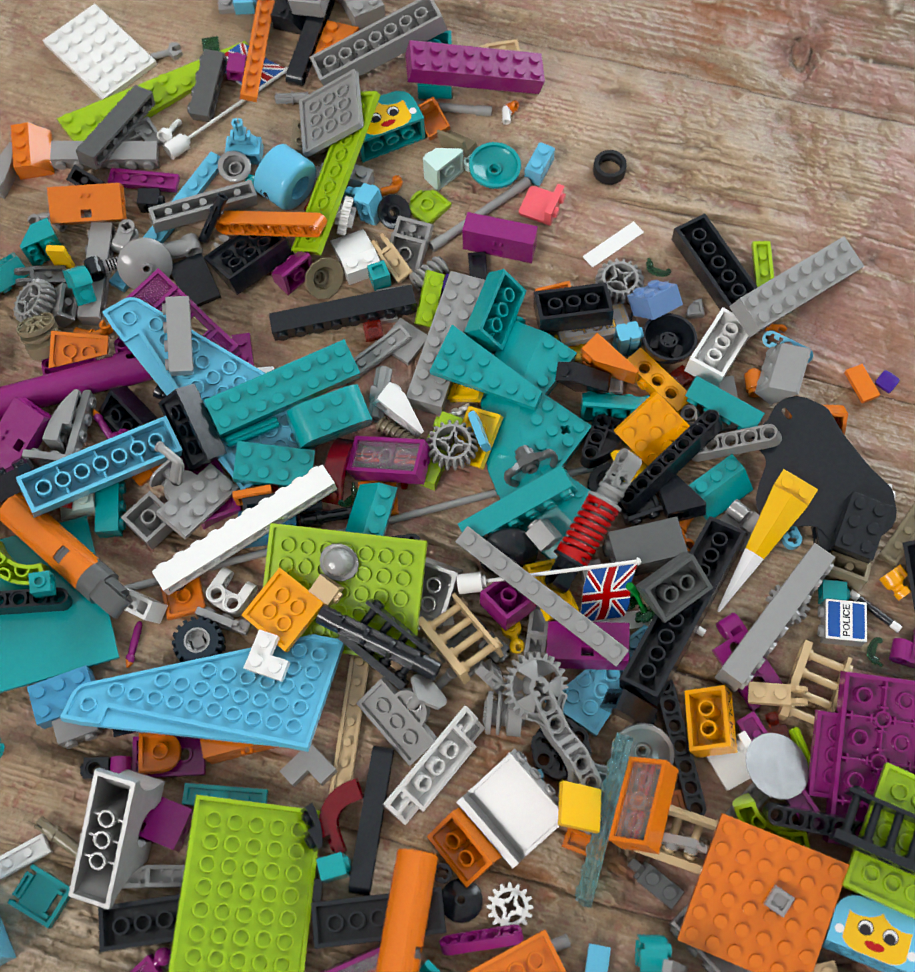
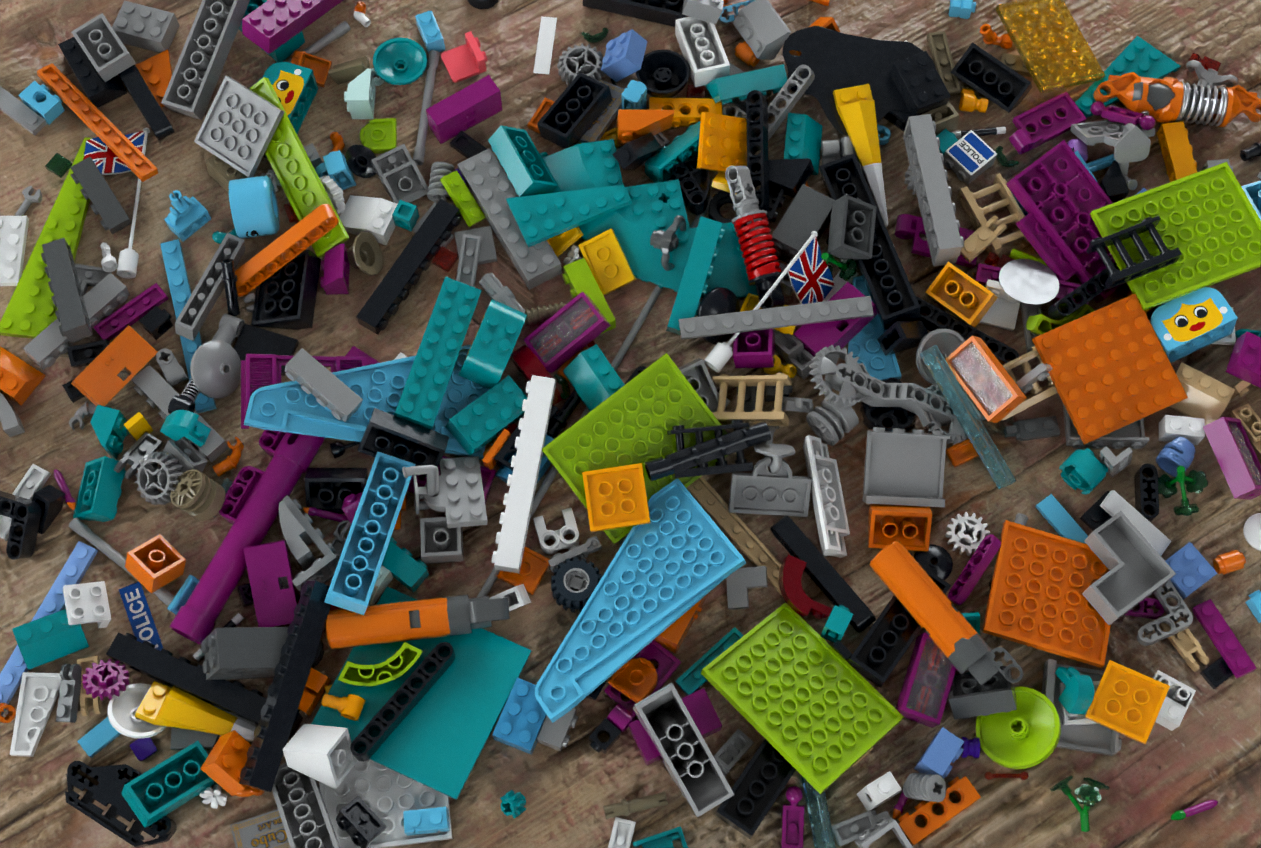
camera: 50 degrees left, 0 degrees up
teal brick [28,571,57,598] -> none
orange wing [49,331,110,368] -> none
magenta piece [125,621,143,668] -> none
light grey hat [218,151,251,182] -> none
teal axle [224,417,280,447] -> none
magenta brick [226,52,246,82] -> none
white plate [244,630,290,682] -> none
light grey axle [275,91,308,105] -> none
black slope [301,803,323,852] -> none
tan brick [309,574,344,605] -> none
light grey hat [320,543,359,581] -> none
tan hinge [371,233,413,283] -> none
white slope [373,382,424,438] -> none
light grey gear [427,420,478,471] -> none
medium azure tile [468,410,492,452] -> none
light grey brick [526,519,563,551] -> none
yellow tile [558,781,601,833] -> none
light grey tile [686,298,705,319] -> none
light grey tile [763,884,795,918] -> none

